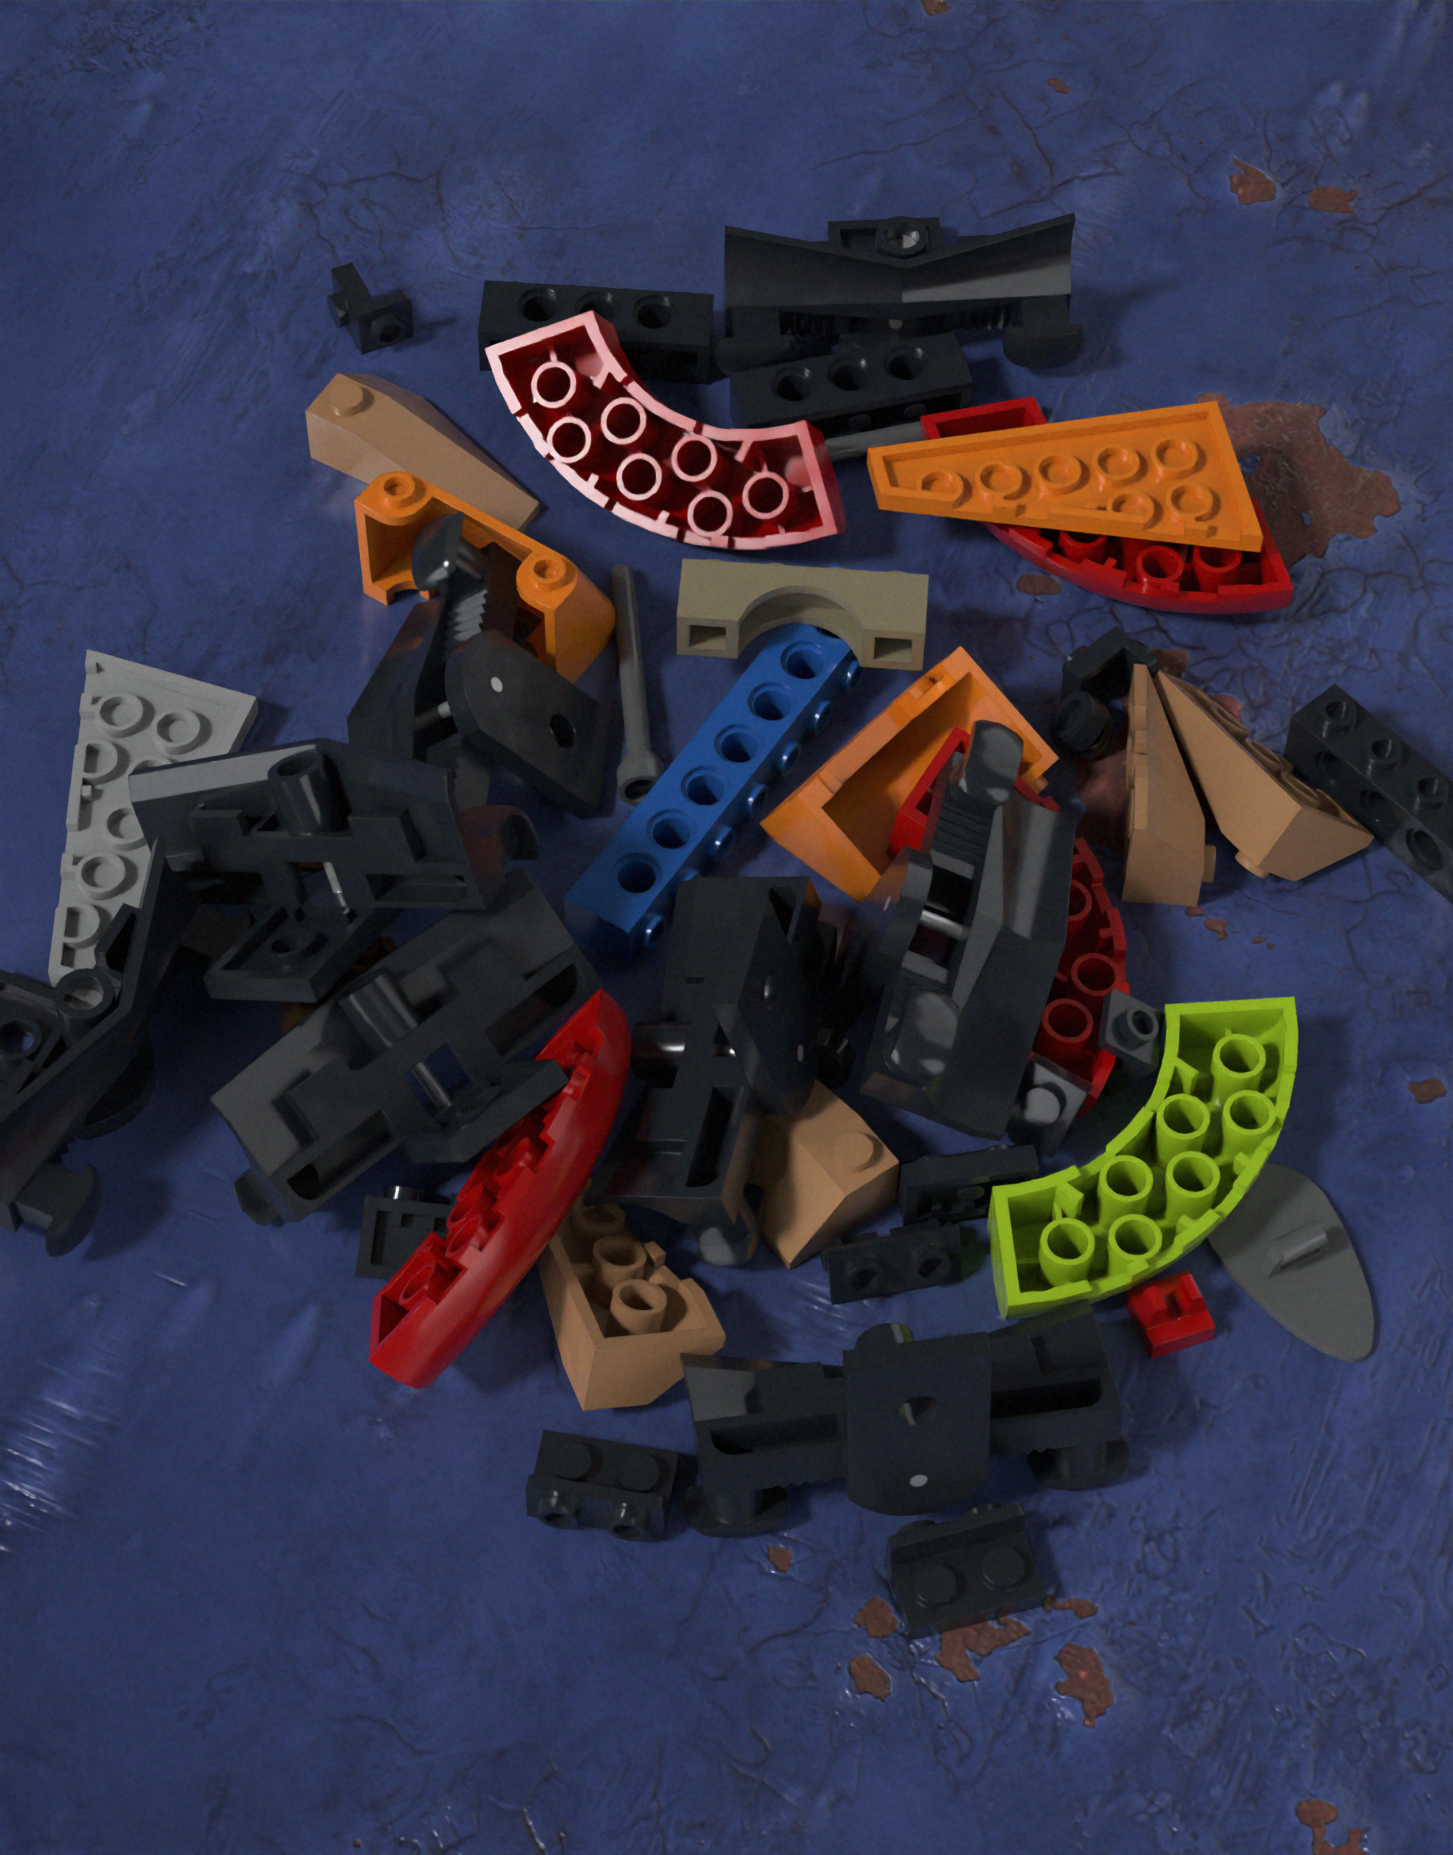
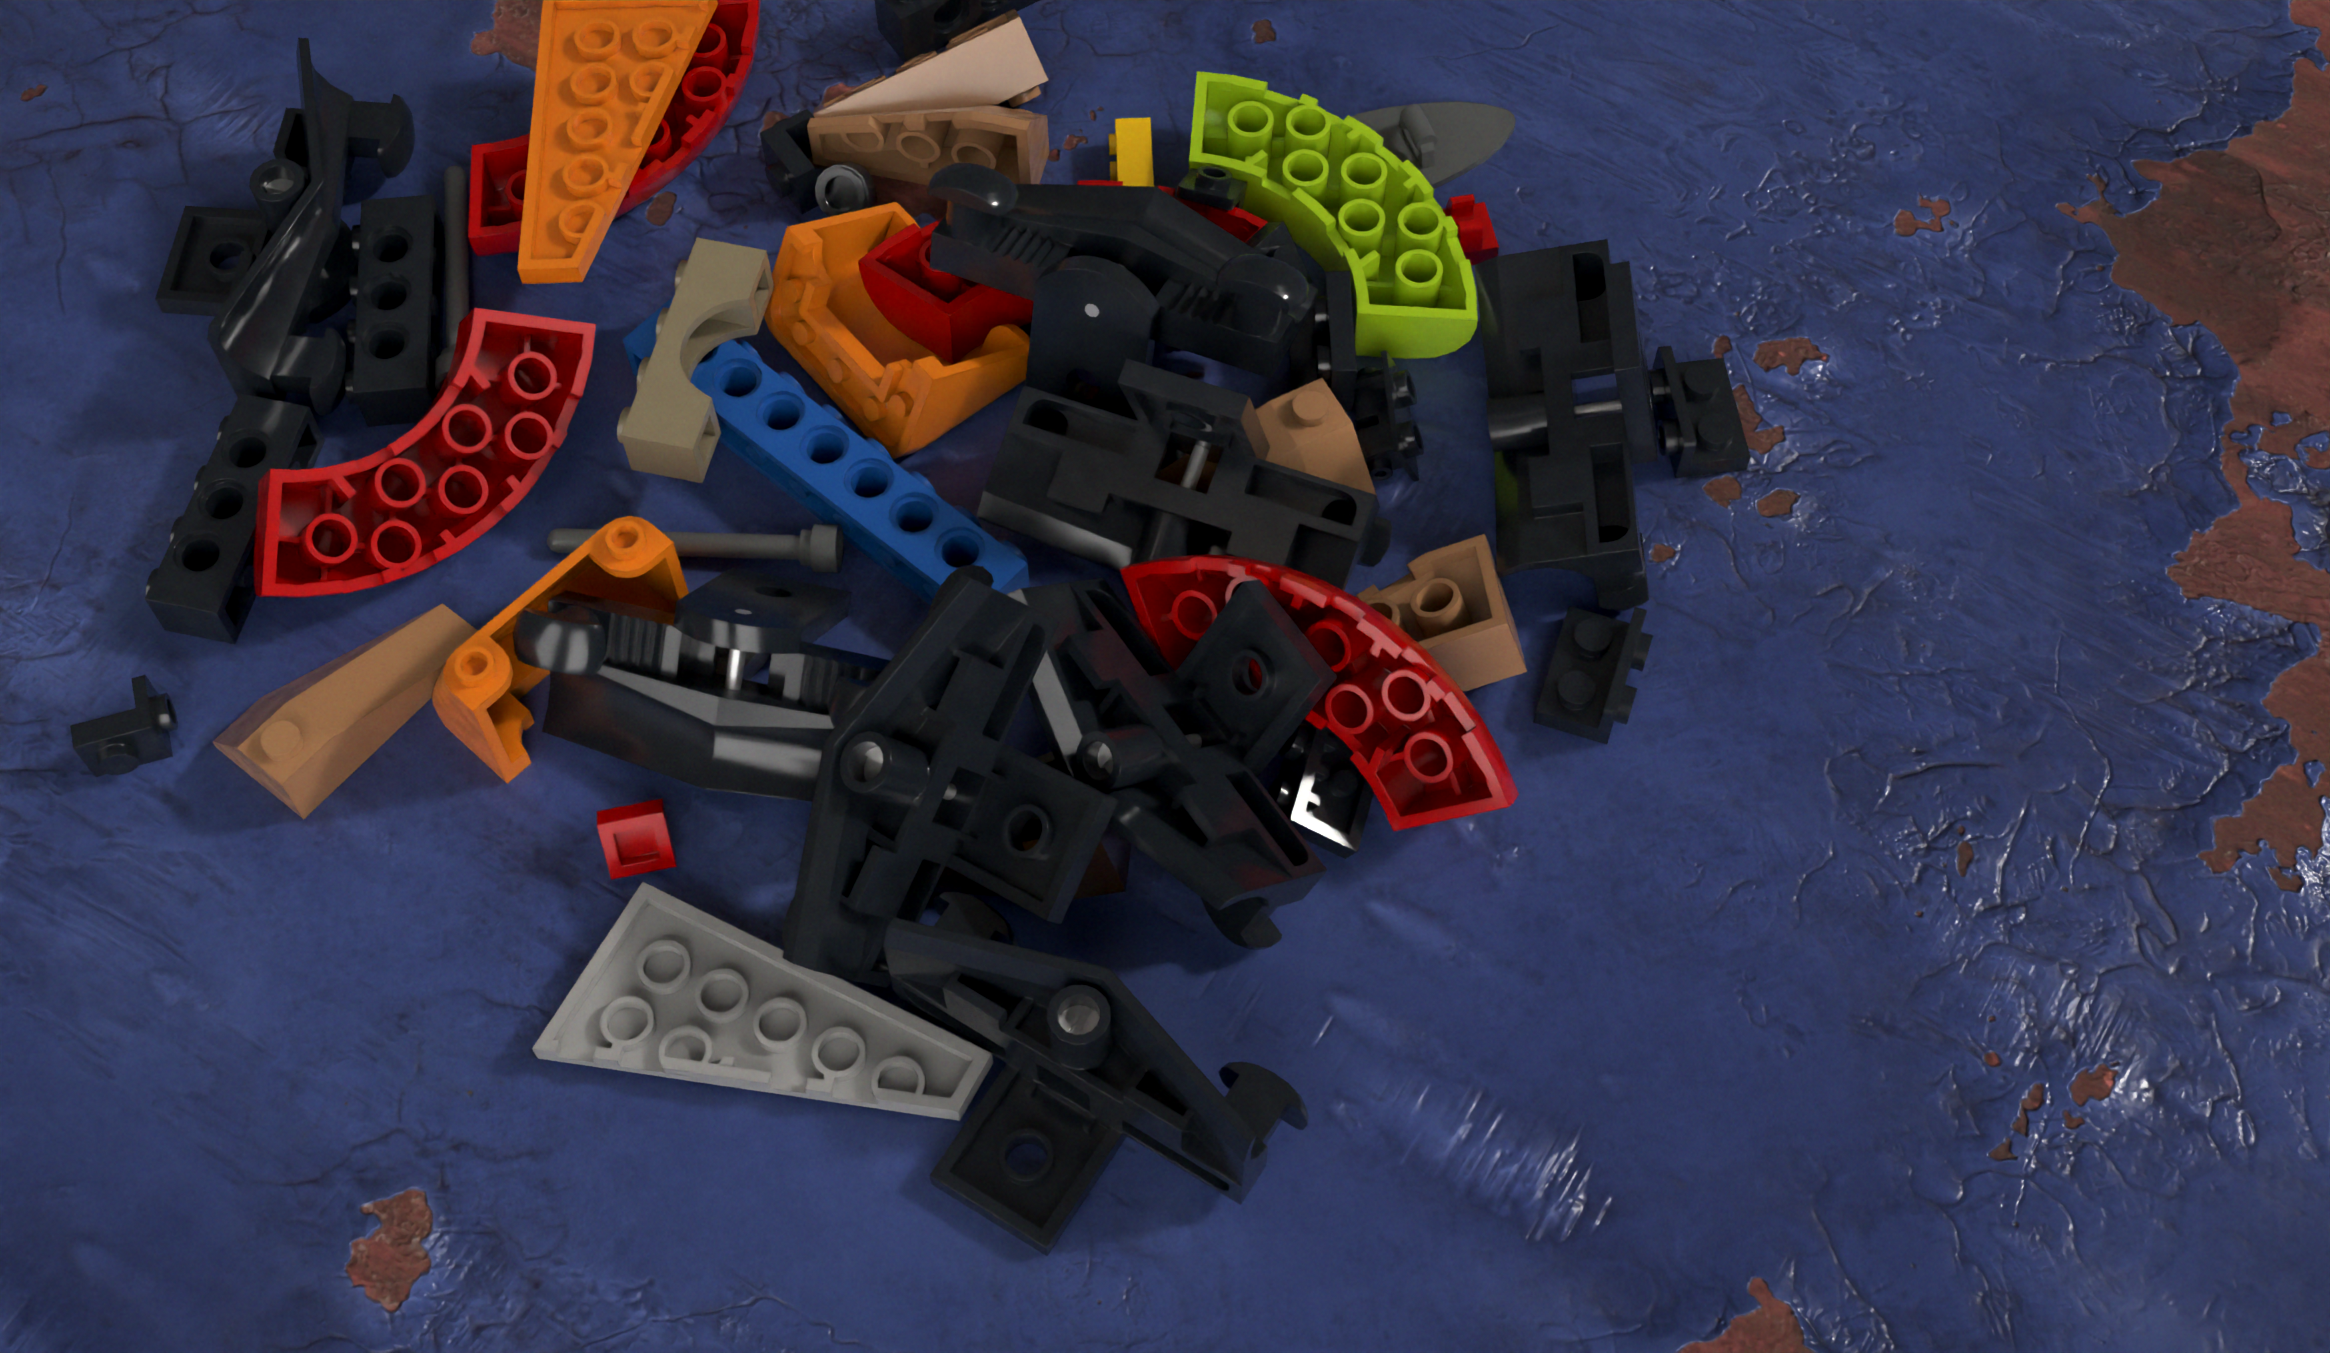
camera: 80 degrees left, 5 degrees up
none -> red tile [596,799,677,880]
none -> yellow piece [1108,117,1154,187]

